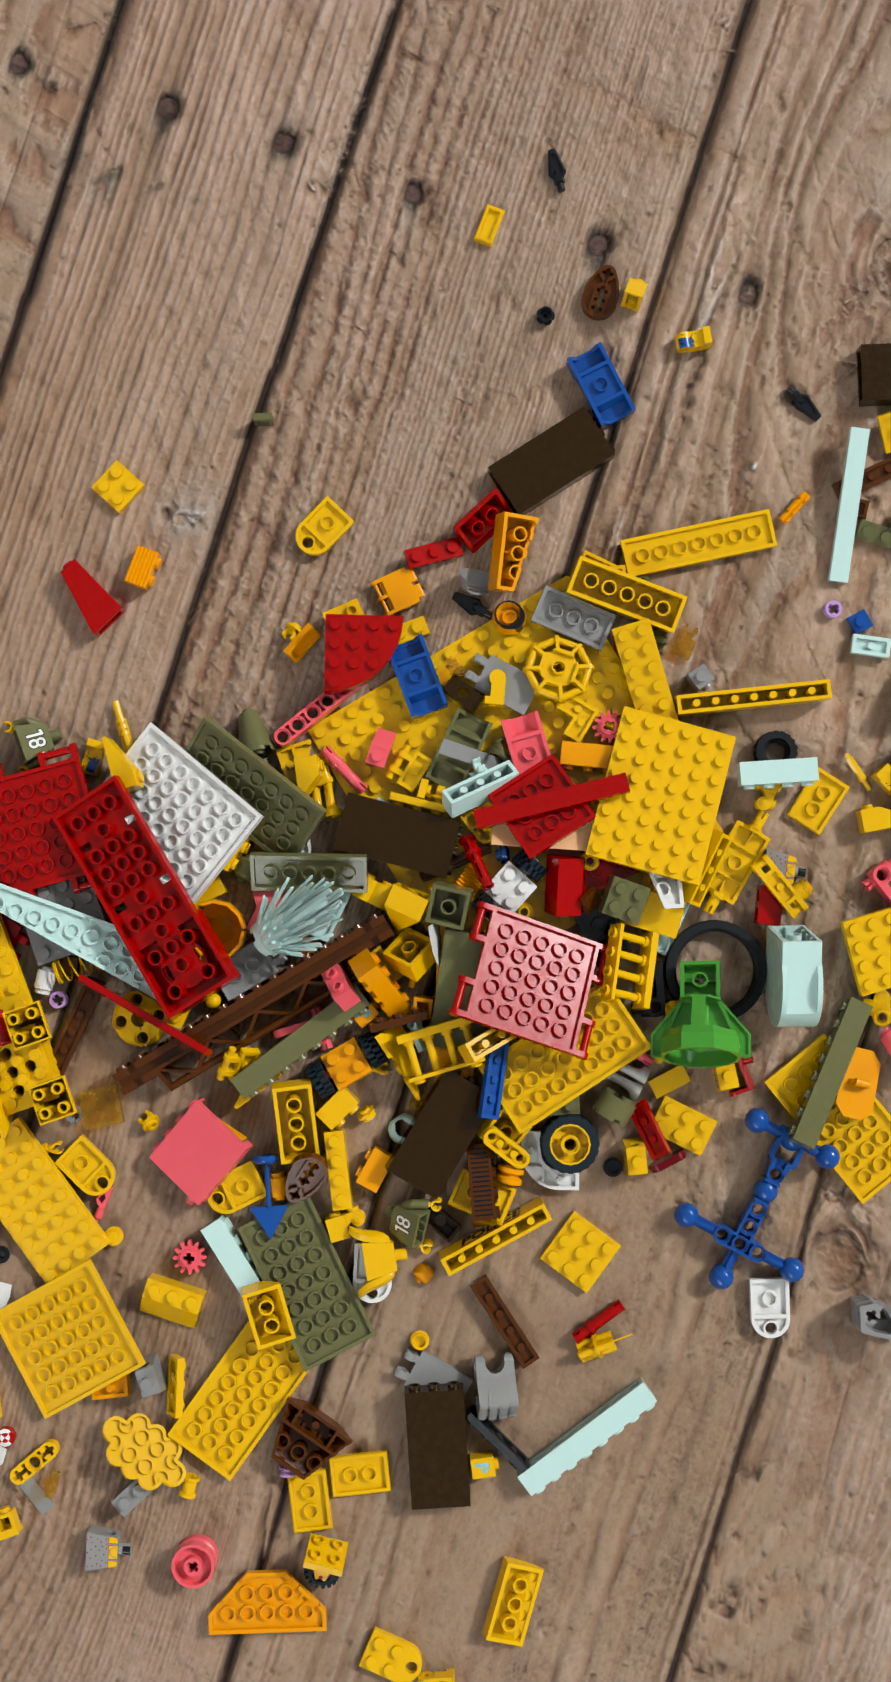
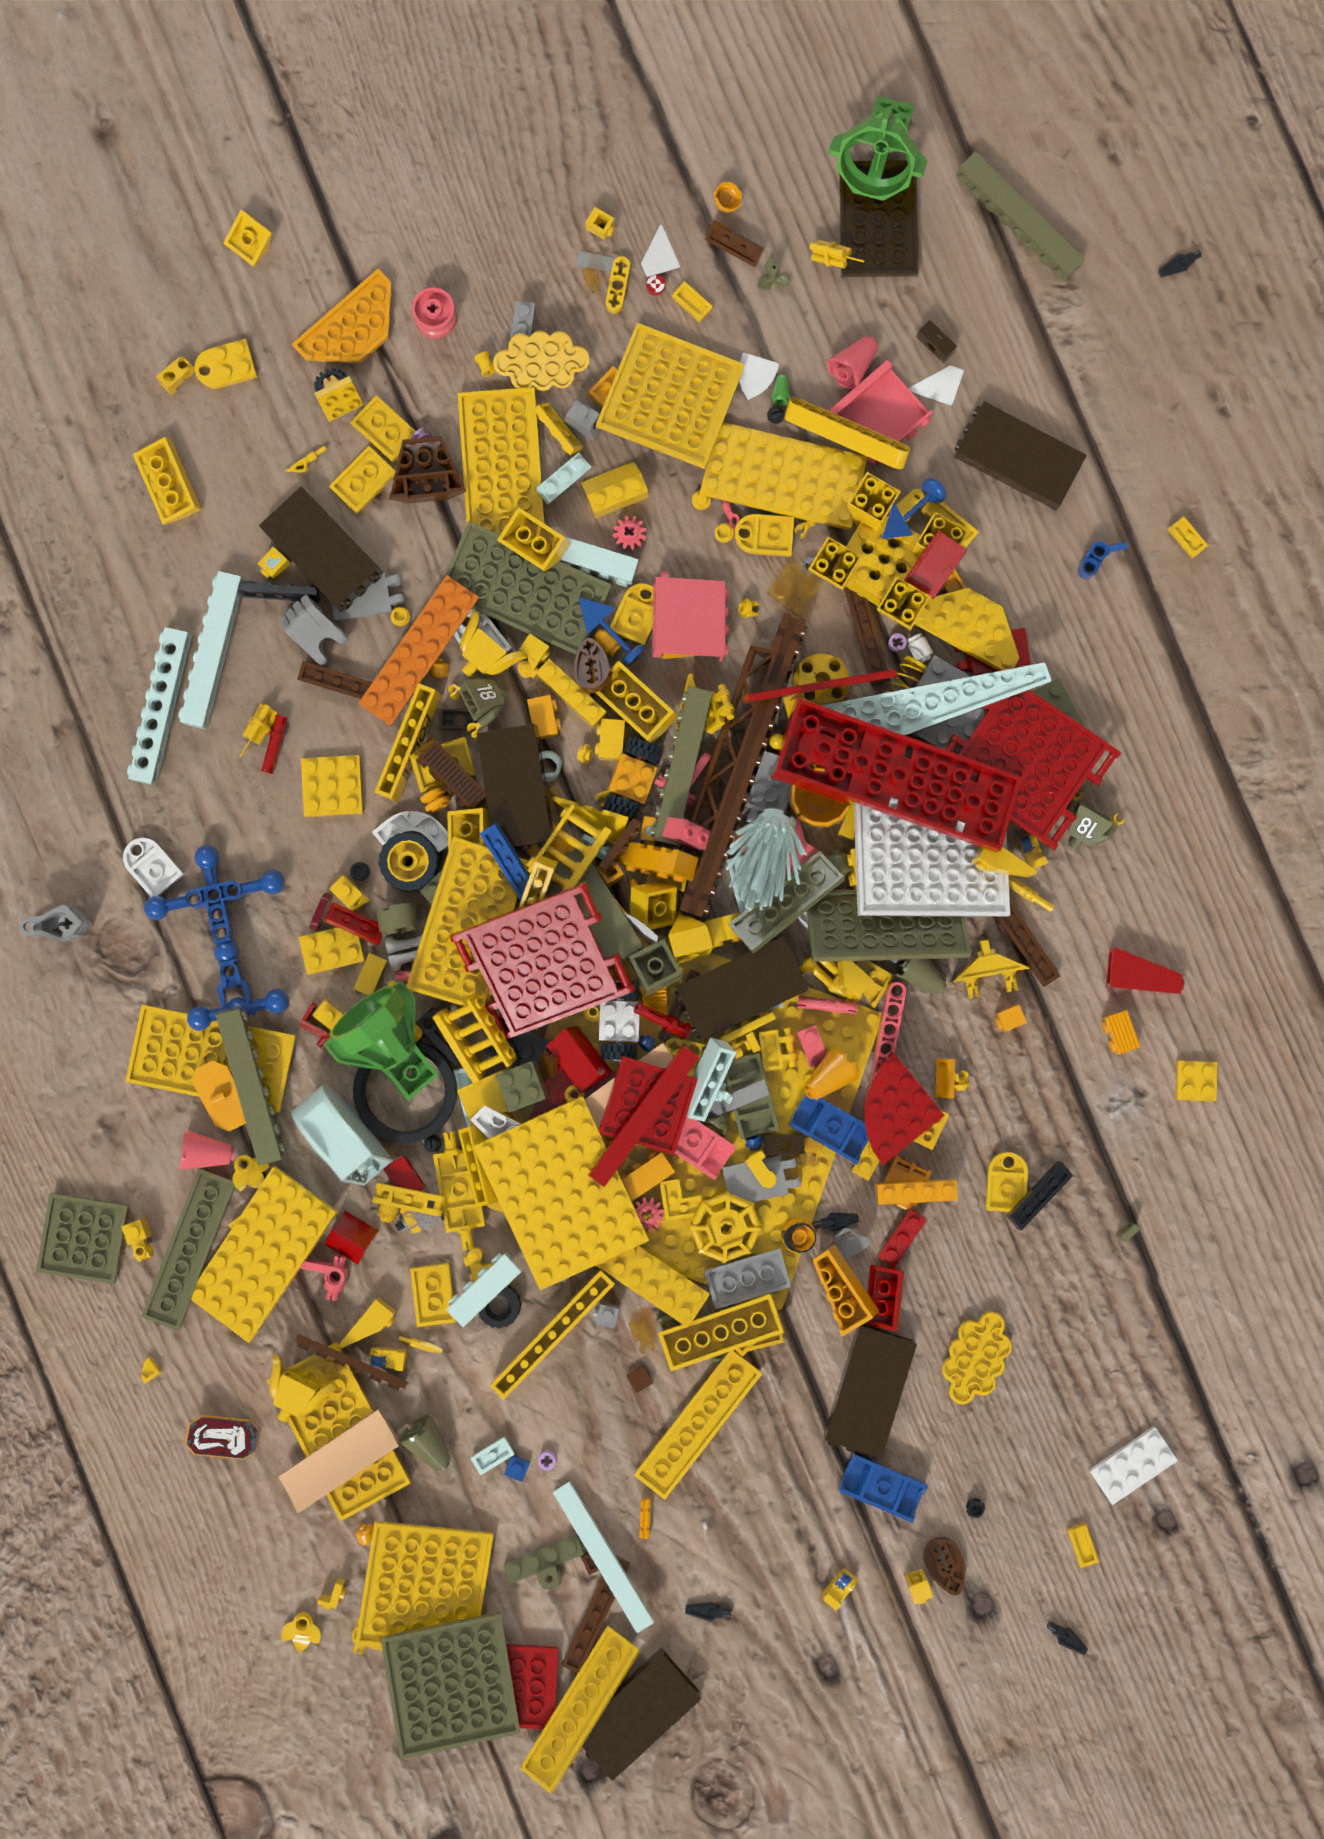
camera: 135 degrees right, 0 degrees up
light grey torso [85,1525,132,1571] -> none
yellow plate [481,1126,530,1169] -> none
none -> light aqua brick [127,627,192,786]
none -> yellow hand [285,446,327,473]
none -> red slope [324,1210,379,1265]
none -> orange plate [358,575,479,726]
none -> black piece [424,1135,441,1152]
none -> light aqua plate [535,453,591,505]
none -> reddish brown tile [626,1365,653,1393]
none -> yellow plate [714,523,734,543]
none -> blue plate [745,1134,764,1151]
none -> light orange cone [804,1047,859,1100]
none -> light orange brick [875,1179,958,1205]
none -> yellow plate [941,1311,1012,1405]
none -> yellow connector [951,940,1029,999]
none -> light orange brick [994,1005,1027,1032]
none -> reddish brown plate [996,899,1060,987]
none -> black plate [1006,1161,1073,1231]
none -> white plate [1089,1426,1178,1505]

